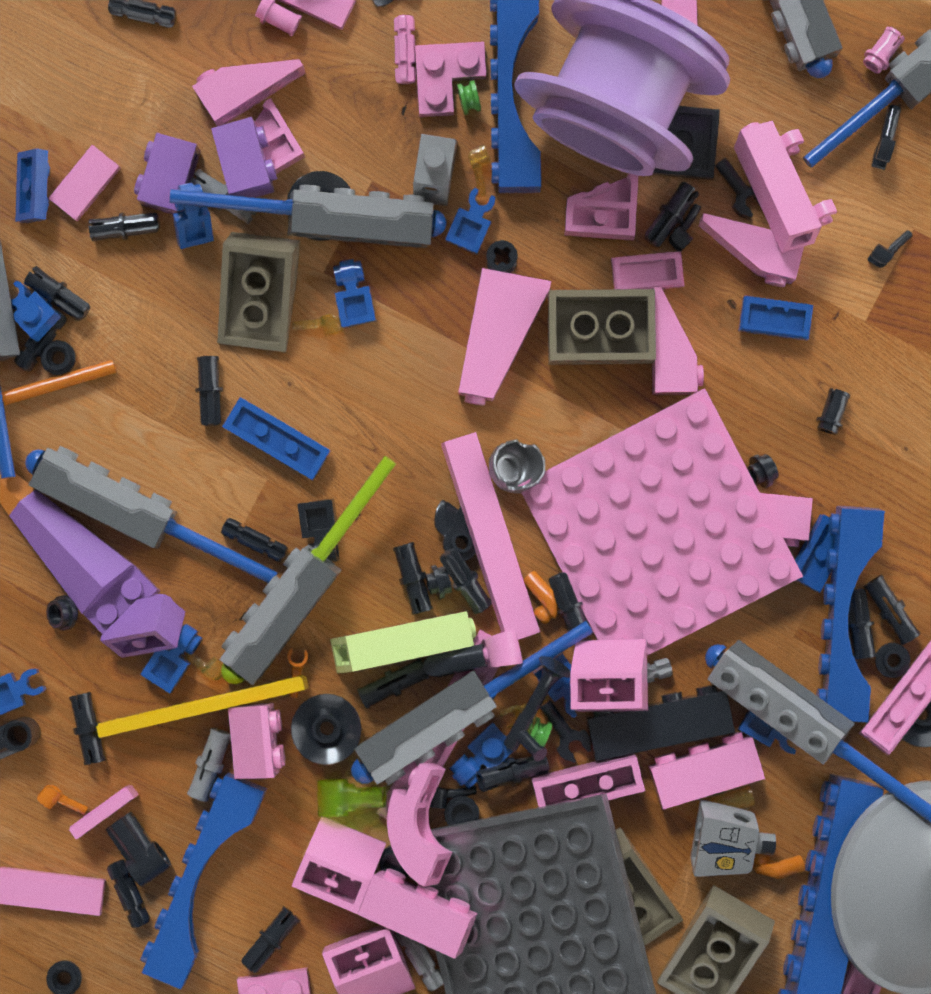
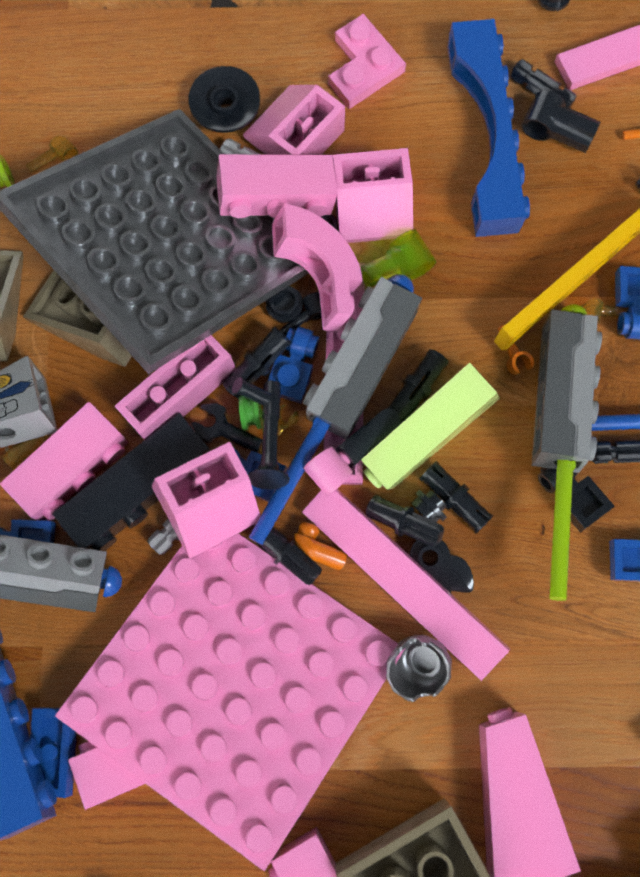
camera: 150 degrees right, 10 degrees down
bright pink tile [69,785,139,840] -> none
light grey pin [187,728,231,802] -> none
bright pink slope [228,702,285,779] -> none
black axle [241,906,301,973] -> none
black dish [291,694,362,764] -> none
black plate [747,454,779,488] -> none

